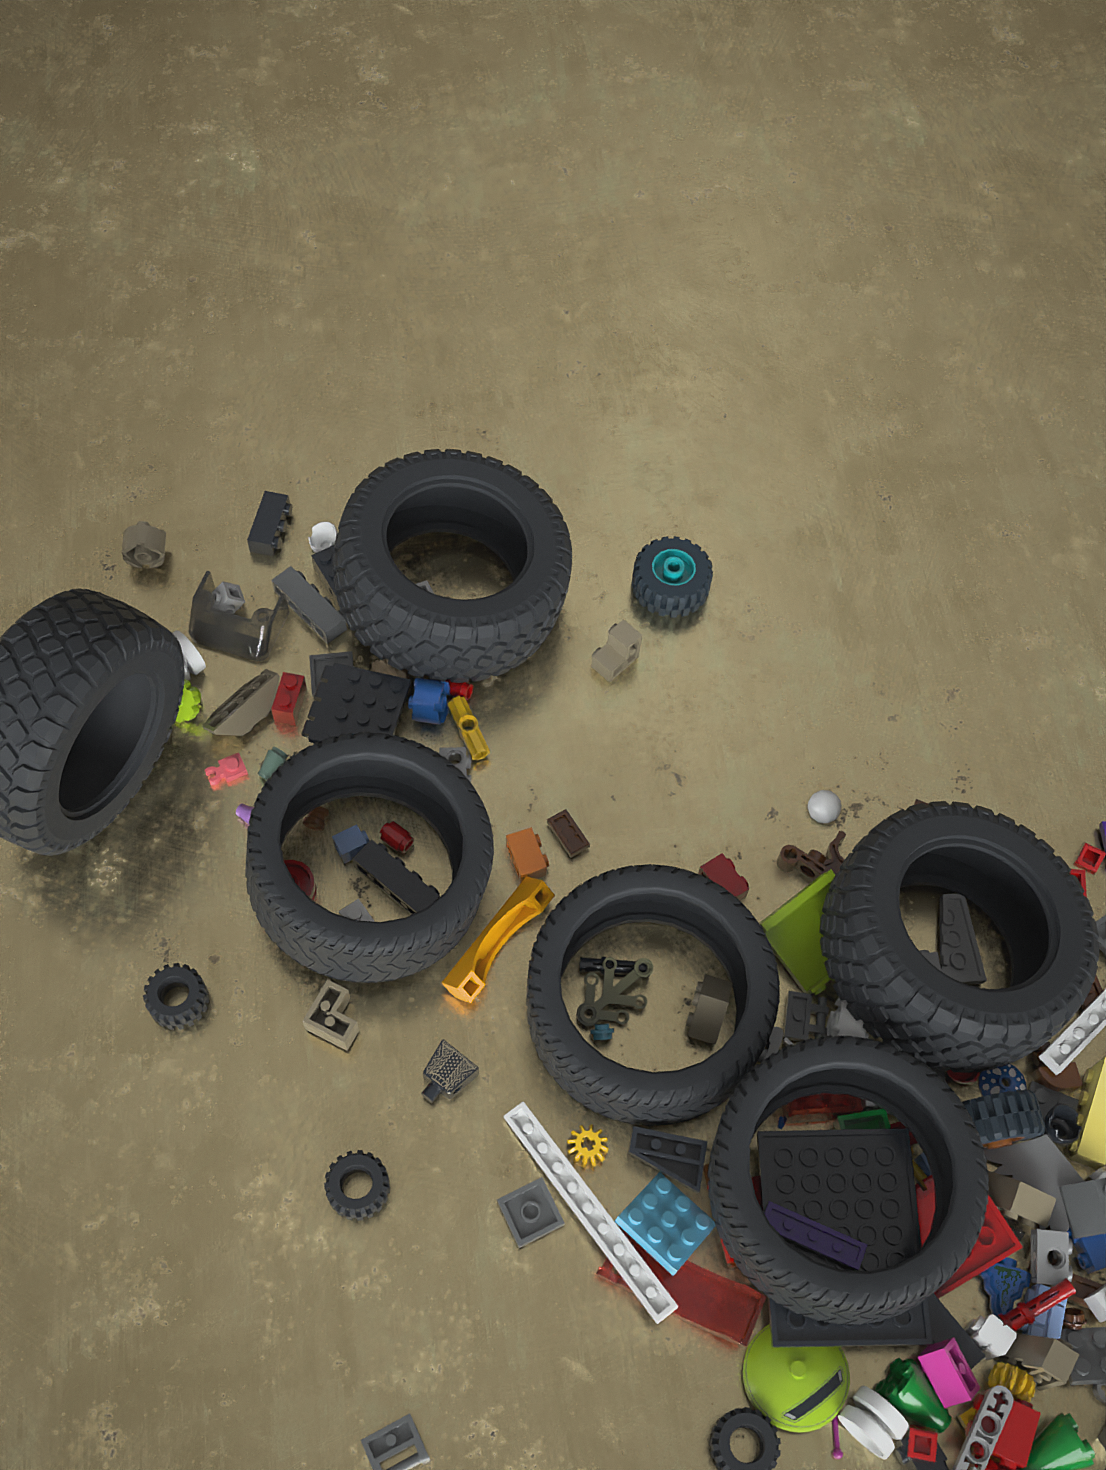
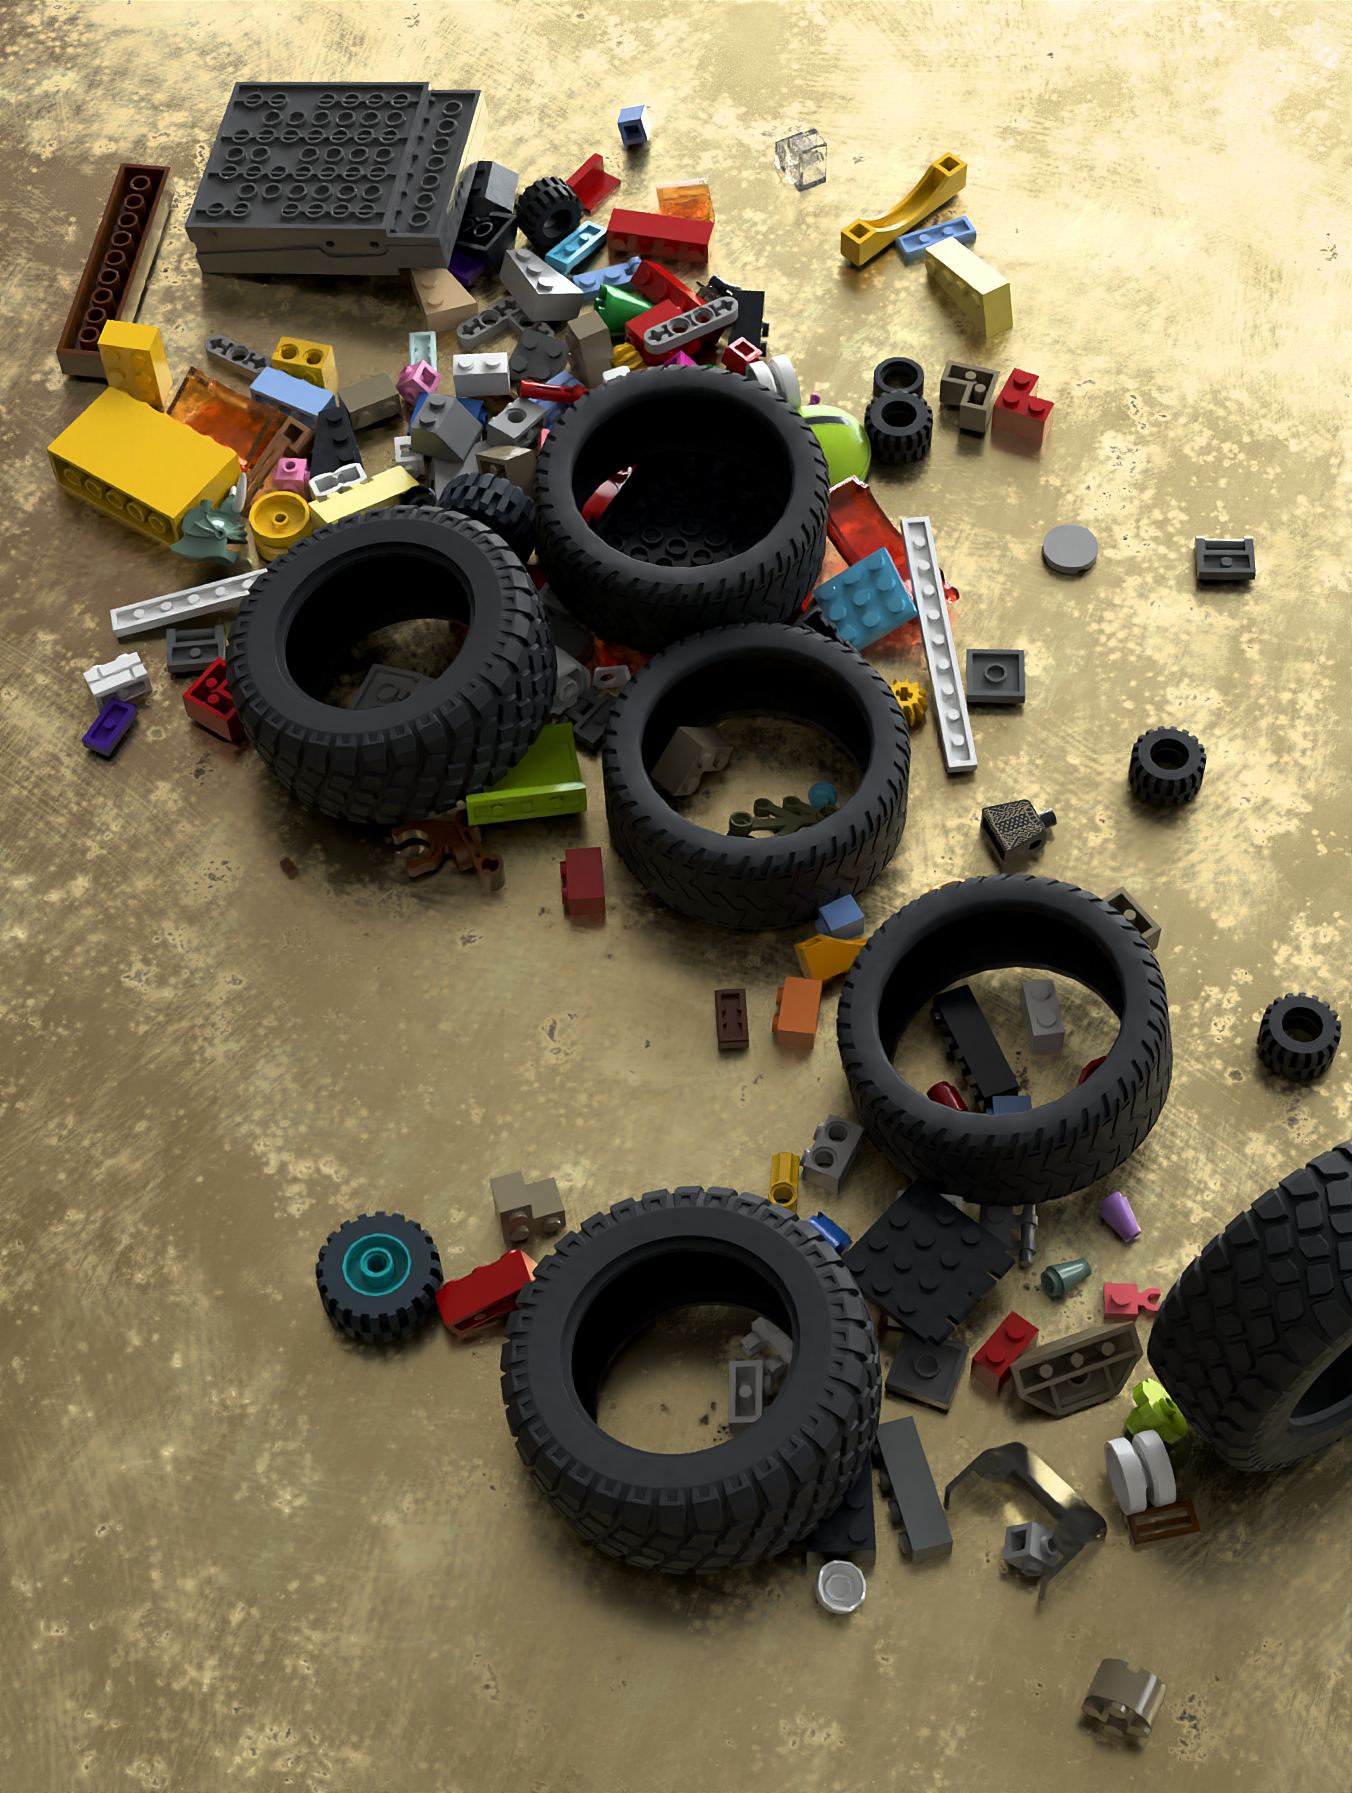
camera: 145 degrees left, 5 degrees down
black brick [247,491,293,556] -> none
dark purple plate [764,1201,867,1271] -> none
white hair [807,790,842,823] -> none
red slope [1075,842,1106,872] -> none
none -> red wedge [435,1249,538,1336]
none -> medium blue brick [815,894,864,940]
none -> light grey tile [1042,524,1099,574]

